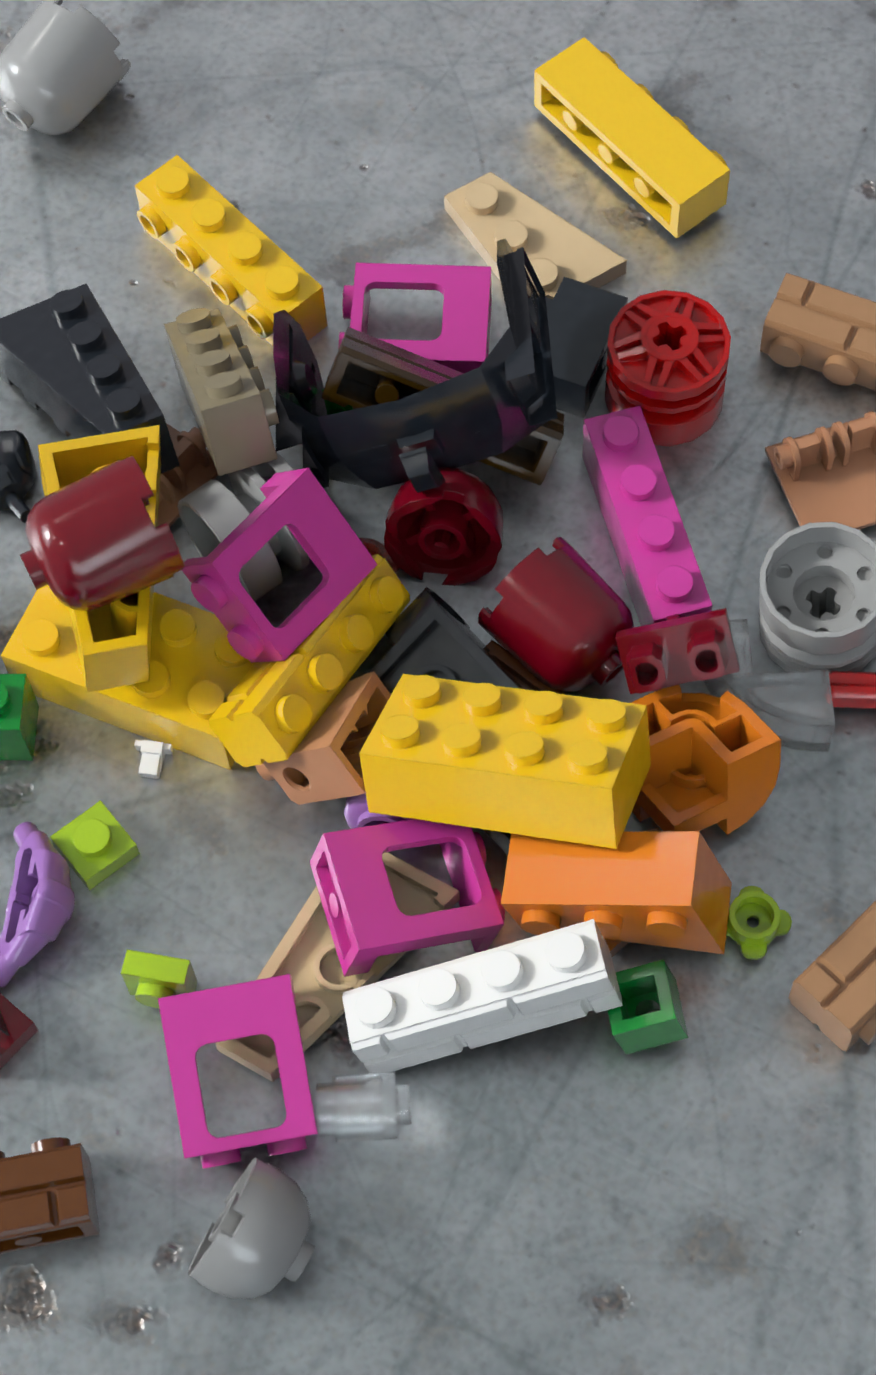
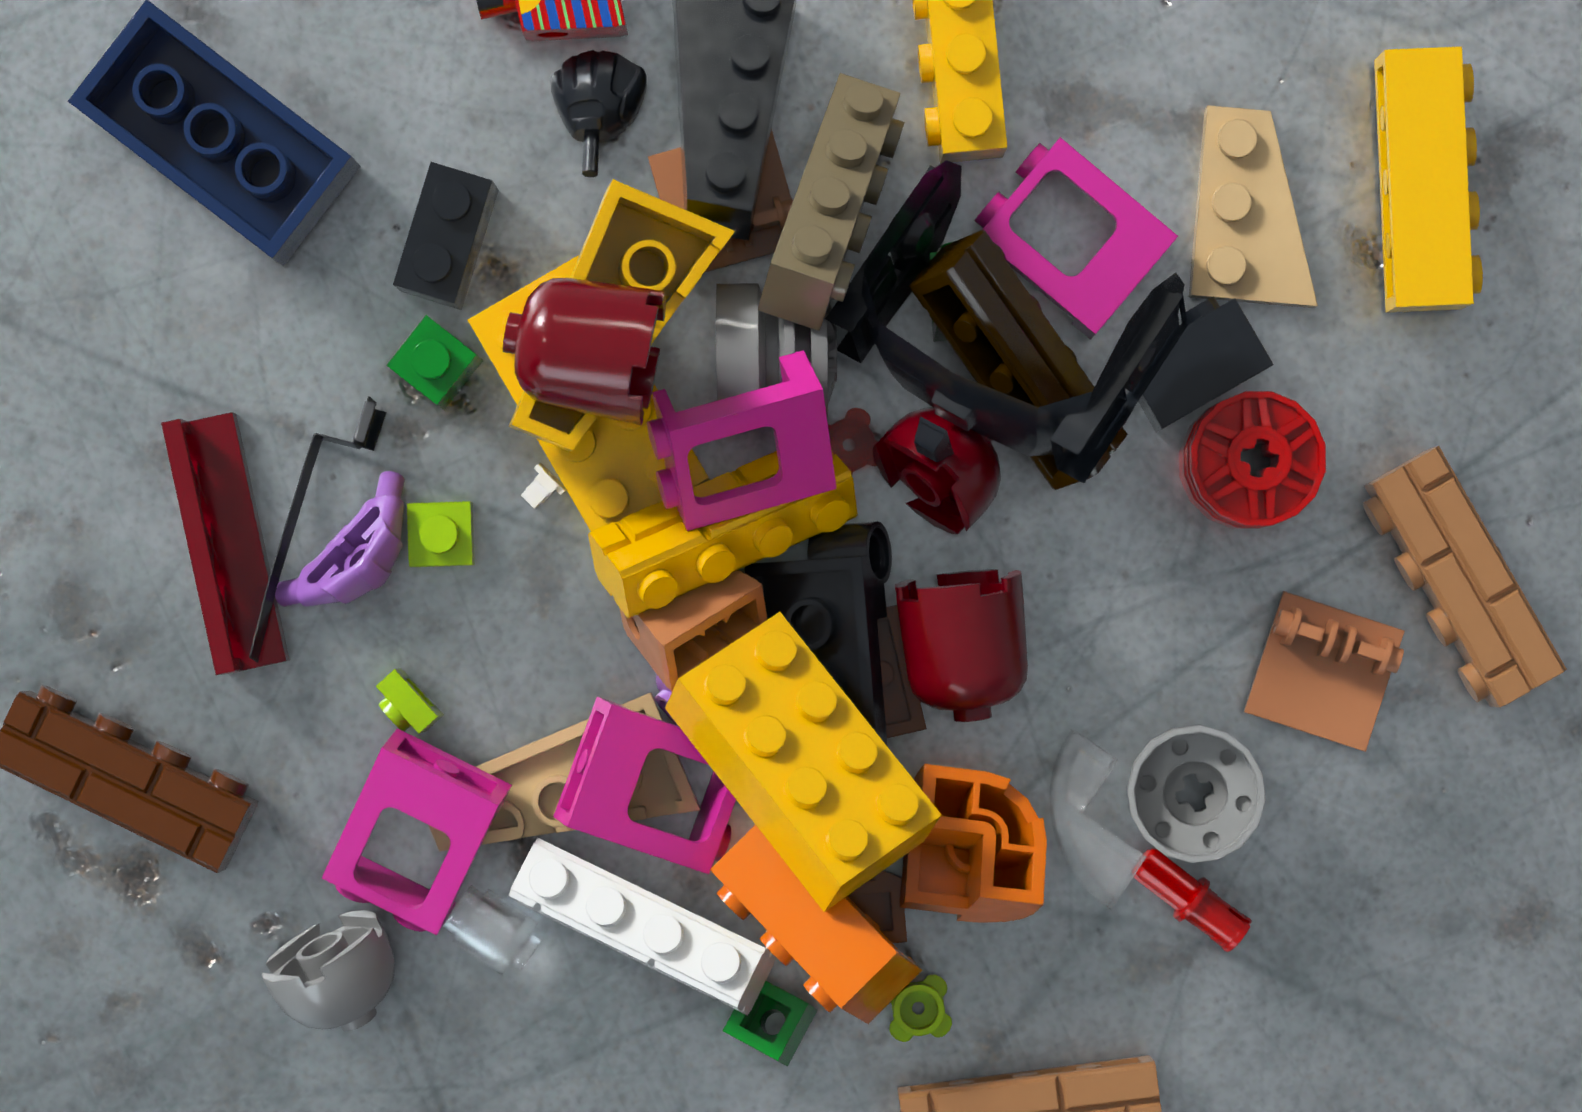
camera: 35 degrees right, 25 degrees up
dark pink brick [582,406,713,626] -> none
dark red hips [615,608,740,694] -> none

